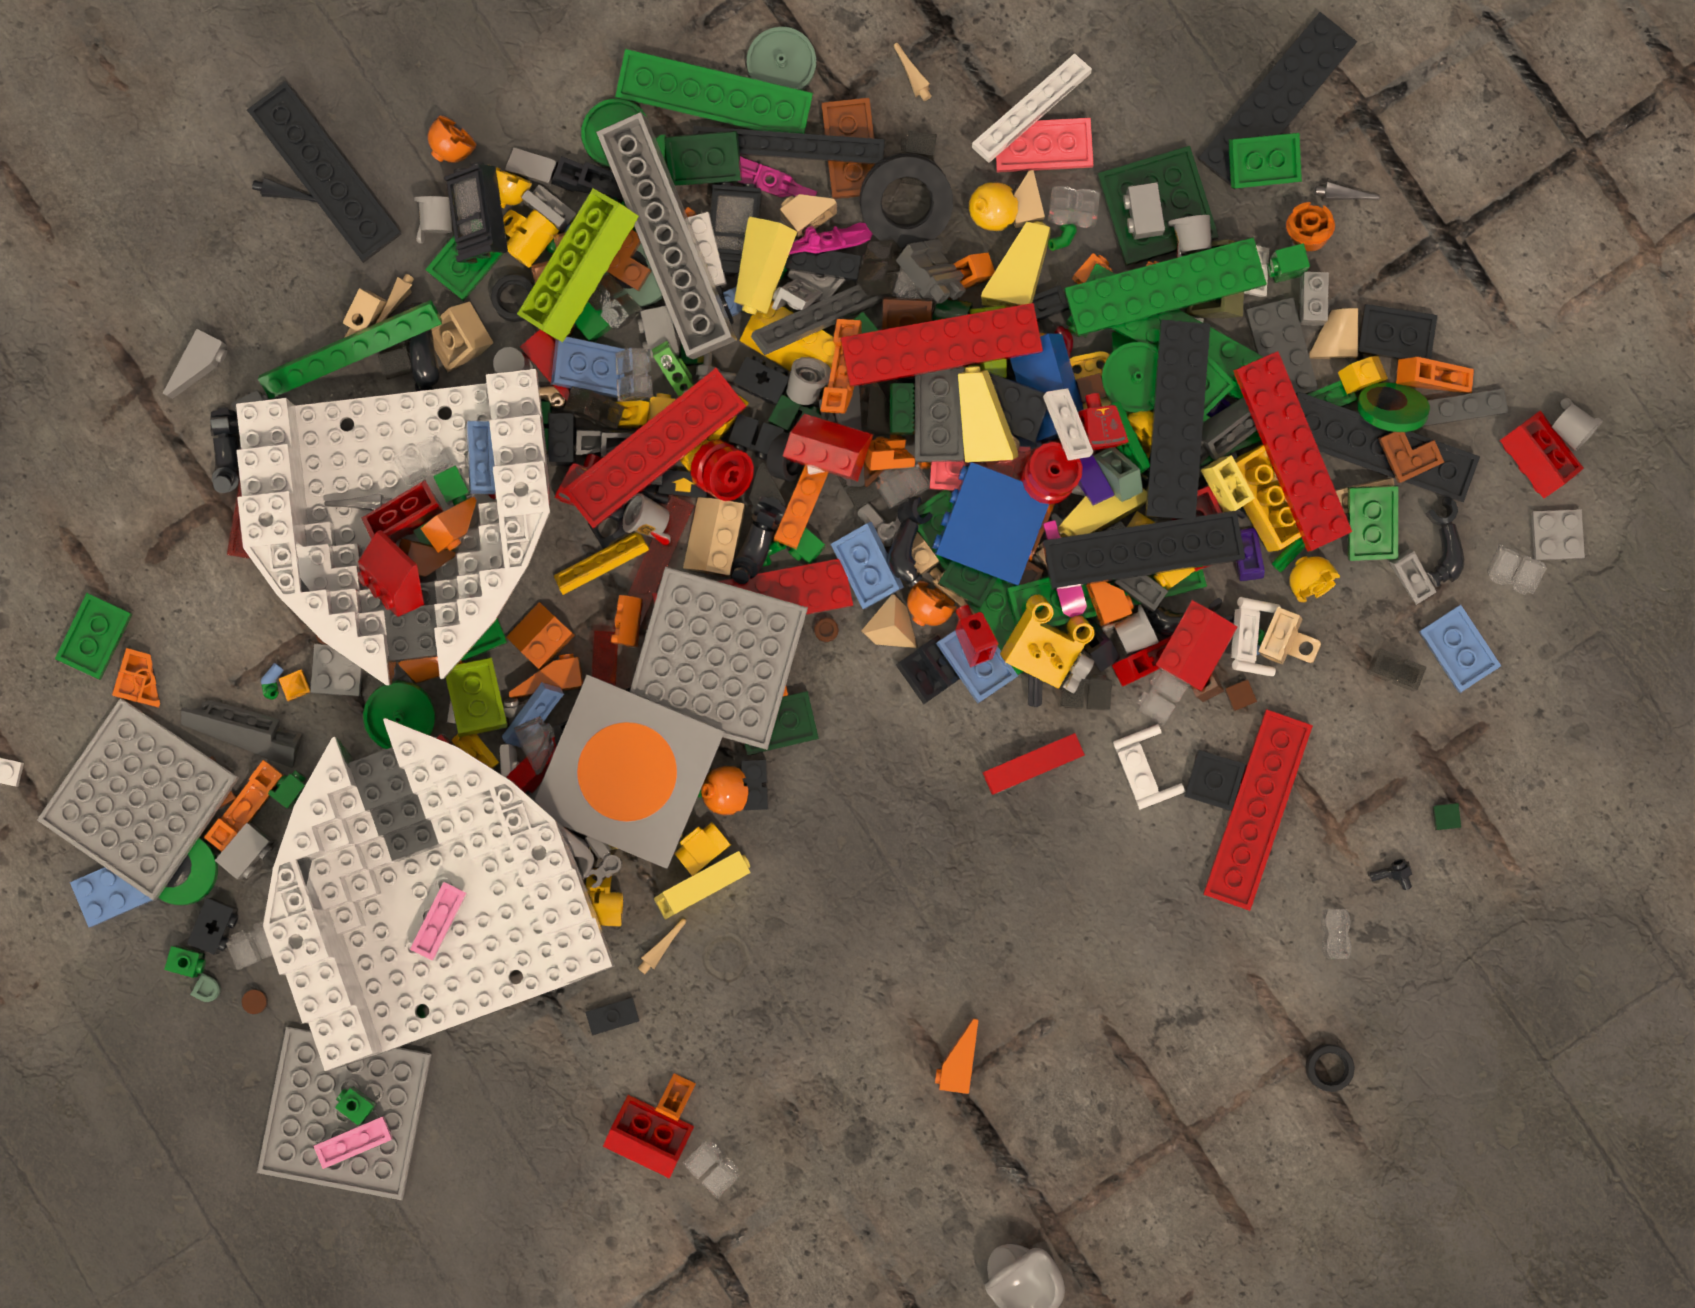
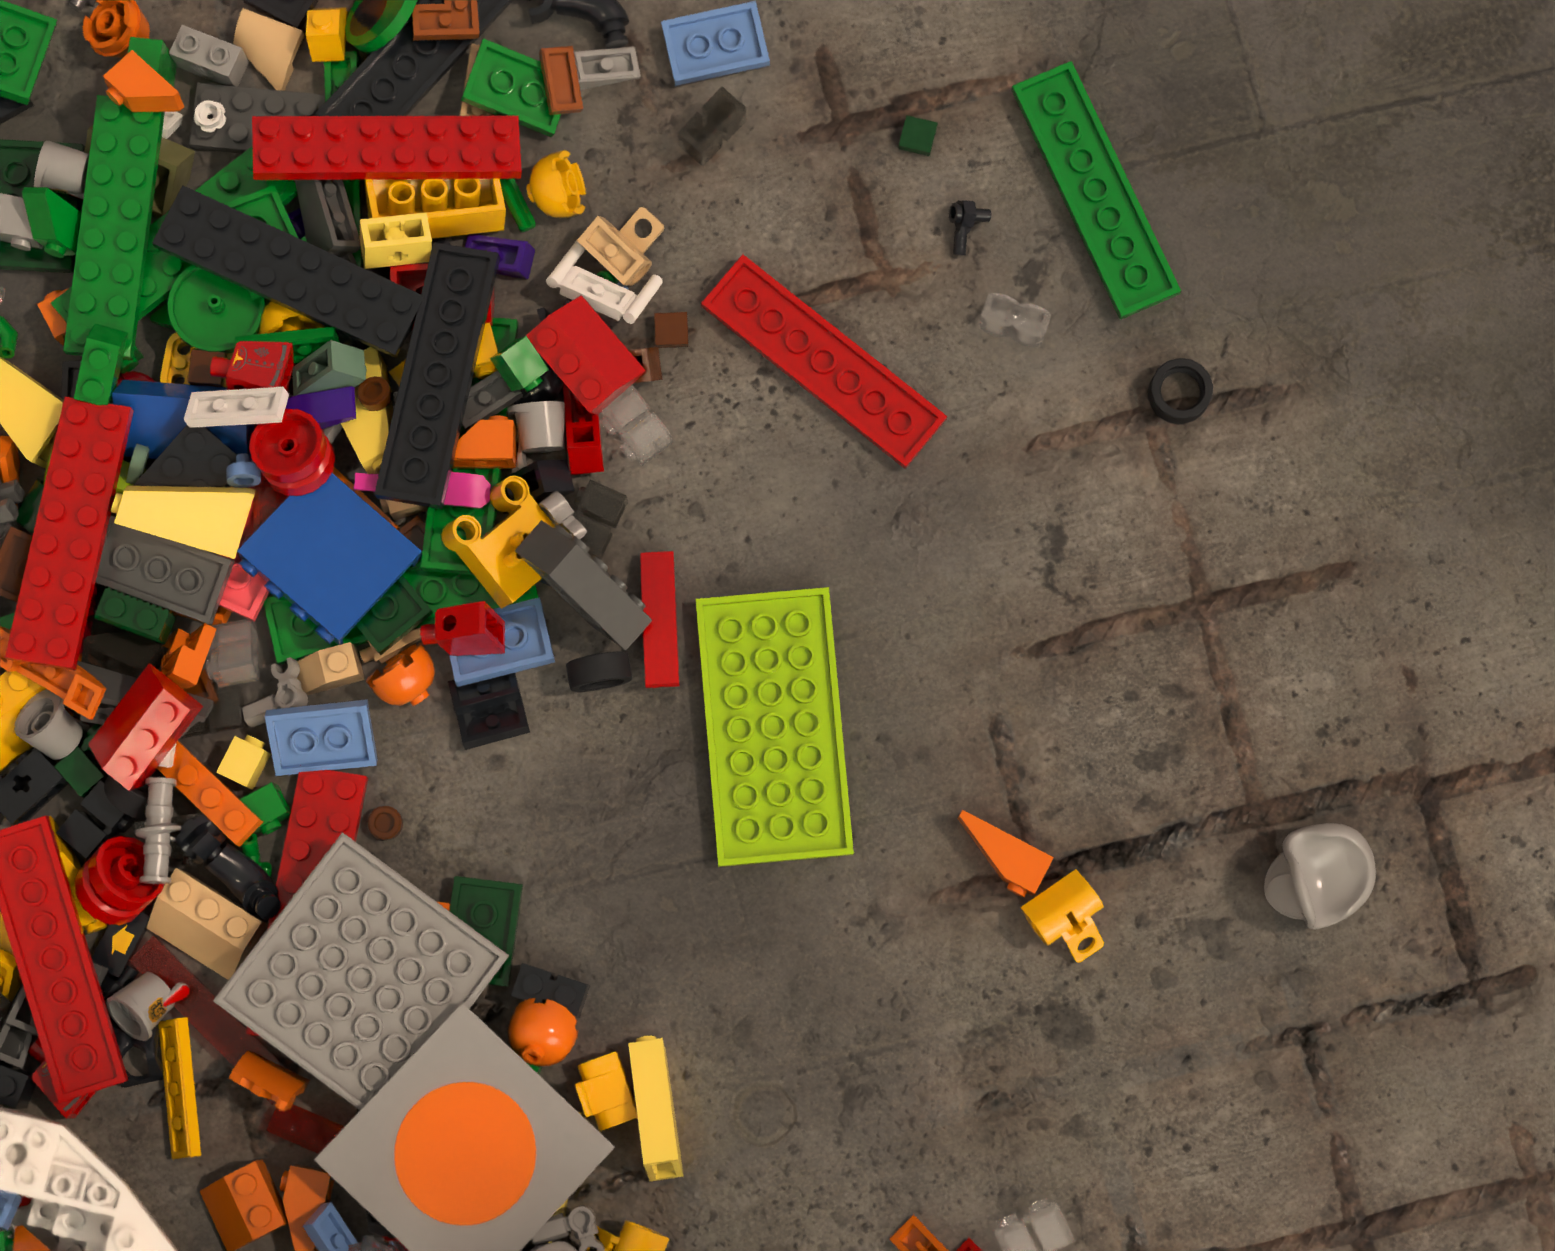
camera: 70 degrees left, 5 degrees down
tan piece [638,919,686,974] -> none
tan slope [861,594,917,648] -> none
black piece [888,496,933,587] -> none
white plate [1113,724,1185,810] -> none
black plate [1184,750,1246,811] -> none
none -> green slope [22,187,82,258]
none -> green brick [74,324,128,405]
none -> orange slope [103,50,184,112]
none -> sand green tile [126,444,150,484]
none -> light grey piece [135,777,181,884]
none -> white plate [194,100,226,132]
none -> light yellow brick [216,735,271,790]
none -> medium blue tile [226,454,261,488]
none -> reddish brown tile [357,376,393,411]
none -> brick [490,336,549,392]
none -> dark grey brick [515,520,652,651]
none -> dark orange tile [539,46,583,115]
none -> black tyre [566,651,633,692]
none -> lime plate [696,587,854,867]
none -> green plate [1011,61,1181,320]
none -> yellow piece [1020,869,1104,963]

